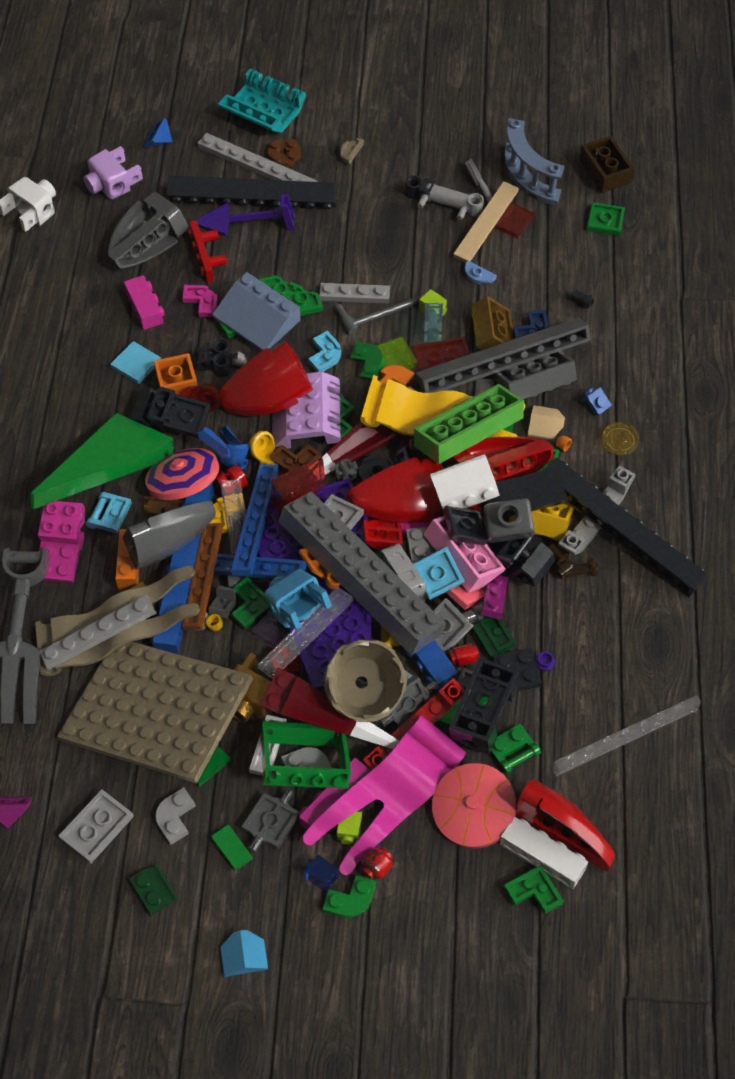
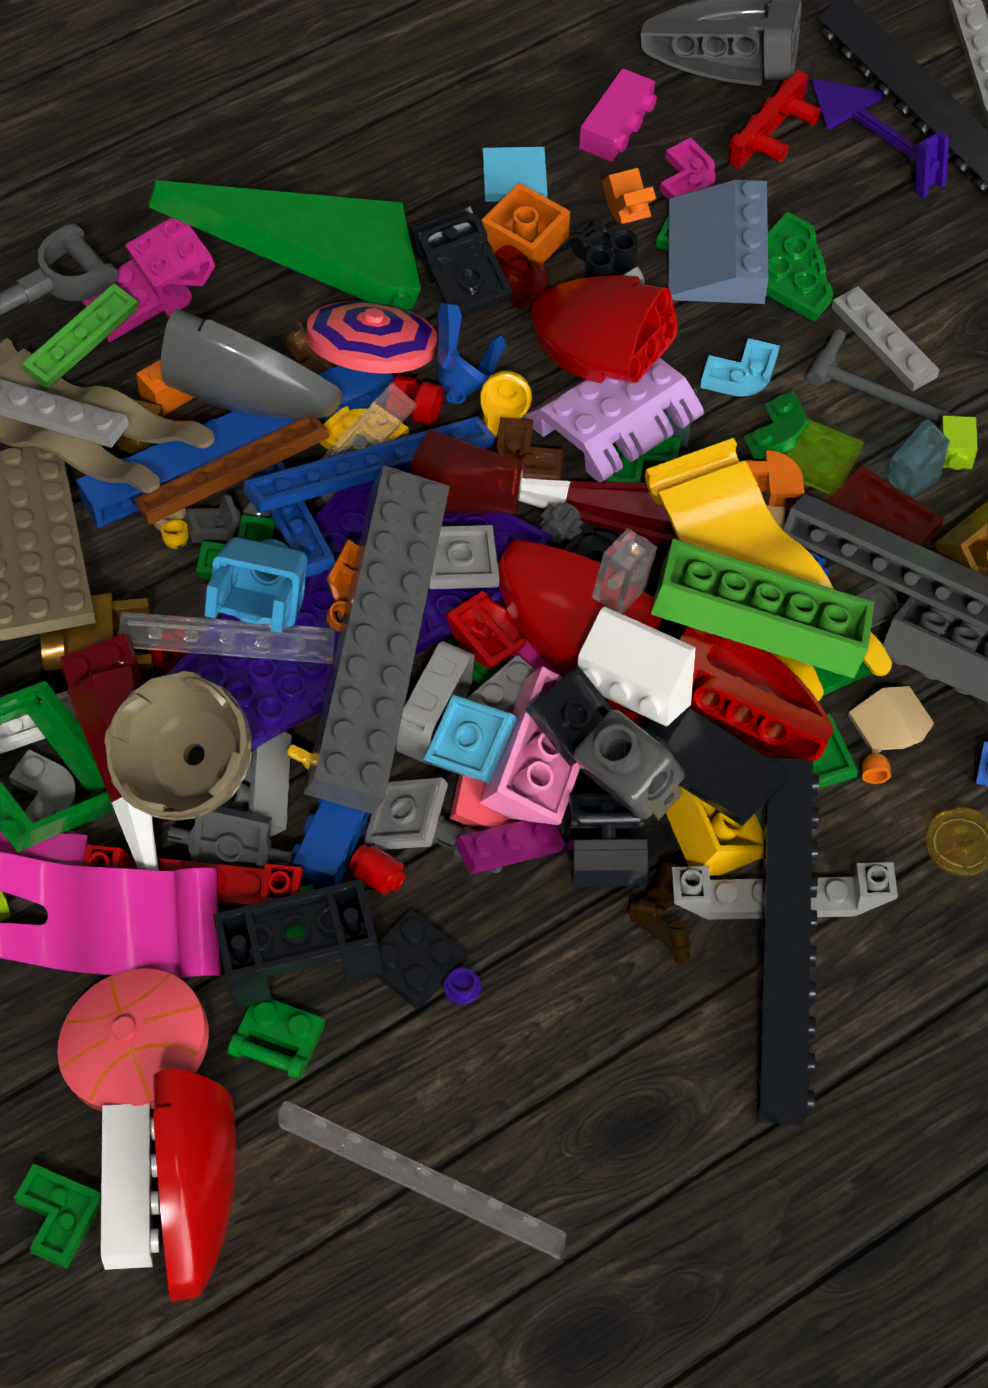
camera: 50 degrees right, 0 degrees up
medium azure plate [86,492,132,534] -> none
dark green plate [472,616,516,659] -> none
none -> bright green plate [22,283,138,389]
none -> clear brick [592,528,657,614]
none -> orange brick [602,168,656,224]

